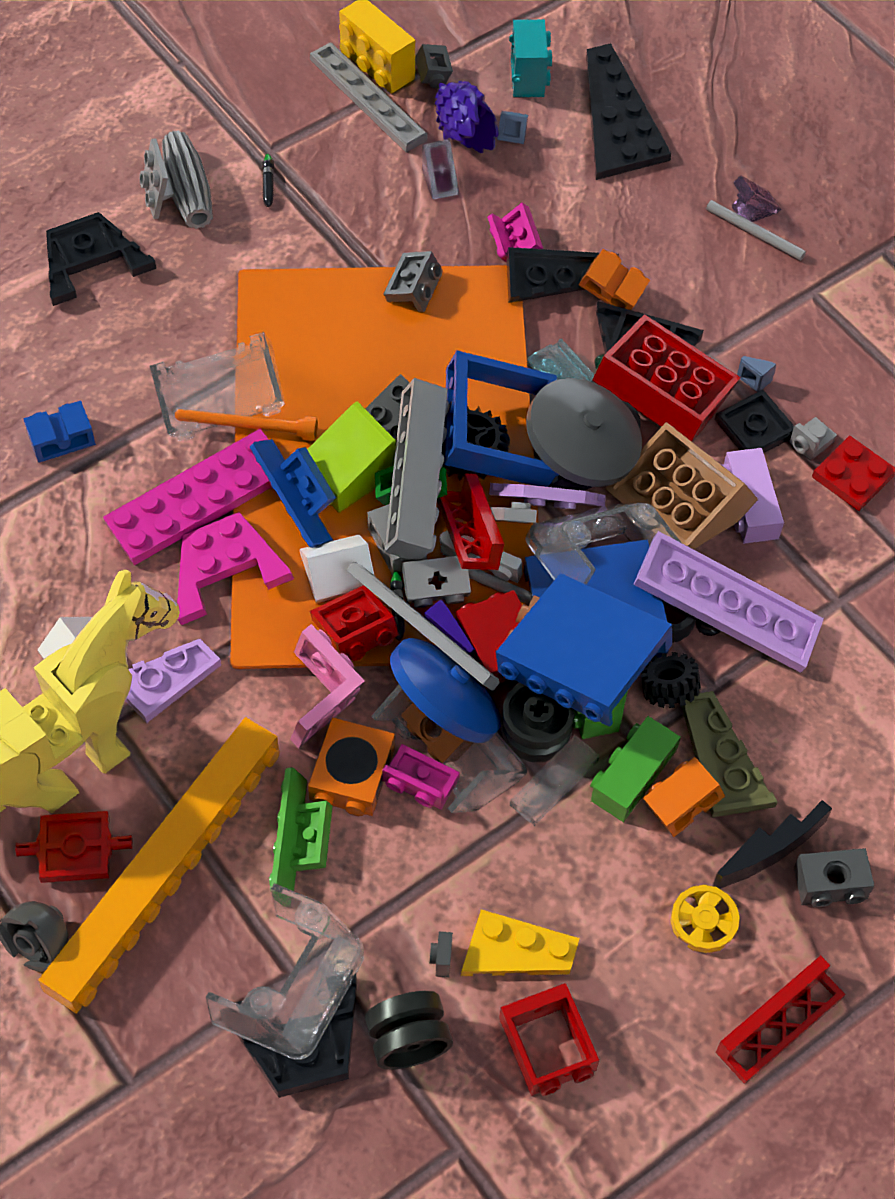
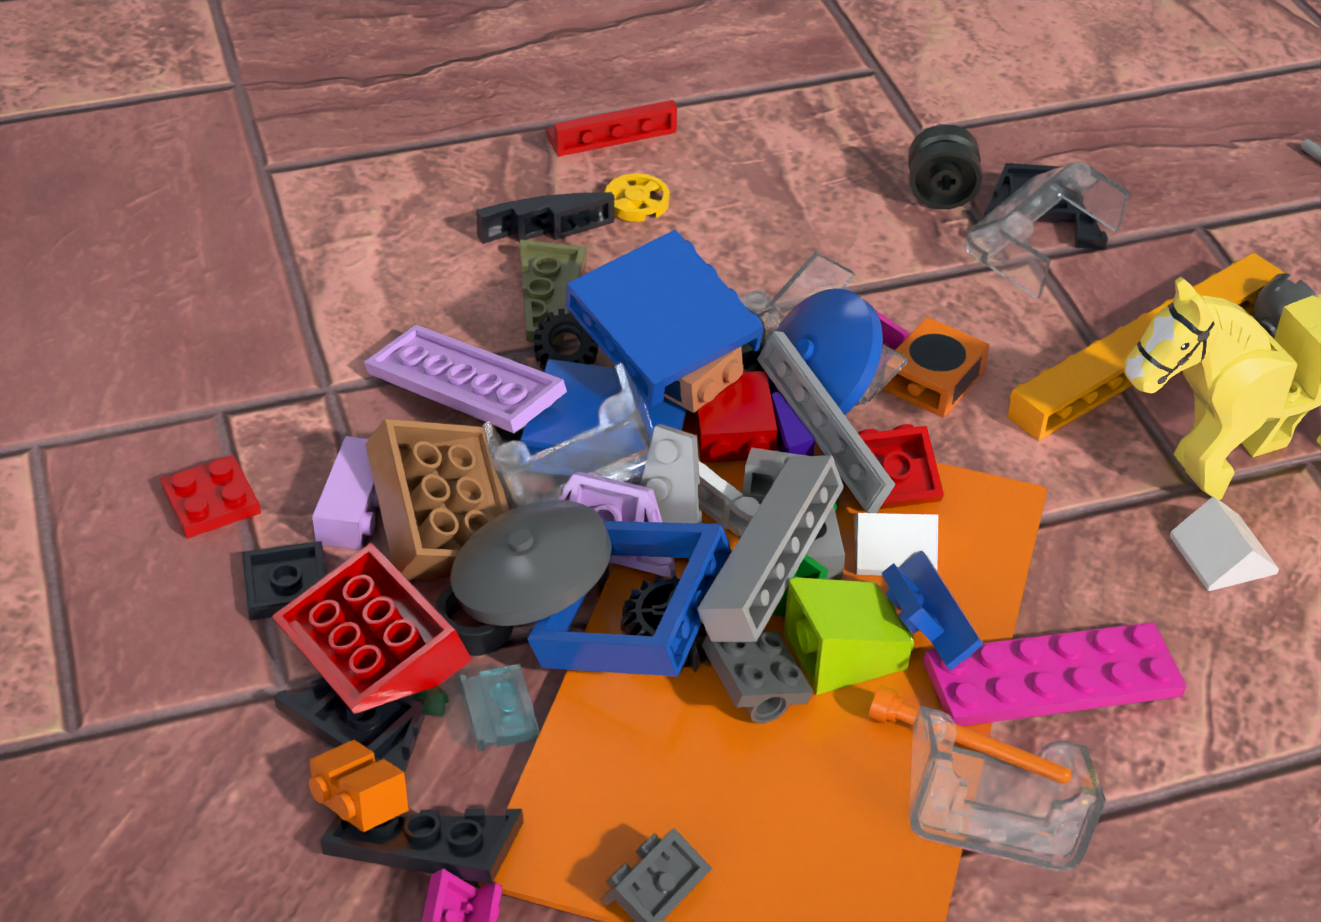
camera: 160 degrees left, 15 degrees down
blue brick [23,401,96,463] -> none
lavender wing [125,639,221,723] -> none
dark pink wing [177,512,294,625] -> none
bright green bracket [269,767,333,903] -> none
bright pink bracket [290,624,365,749] -> none
dark grey plate [429,931,453,977] -> none
red fence [437,474,505,570] -> none
yellow wing [461,909,580,976] -> none
red window [499,983,600,1096] -> none
orange brick [643,757,725,837] -> none
light grey bar [706,200,806,261] -> none
clear purple slope [732,175,782,222] -> none
sand blue slope [737,356,776,392] -> none
light grey bracket [790,417,837,460] -> none
dark grey brick [794,848,874,907] -> none

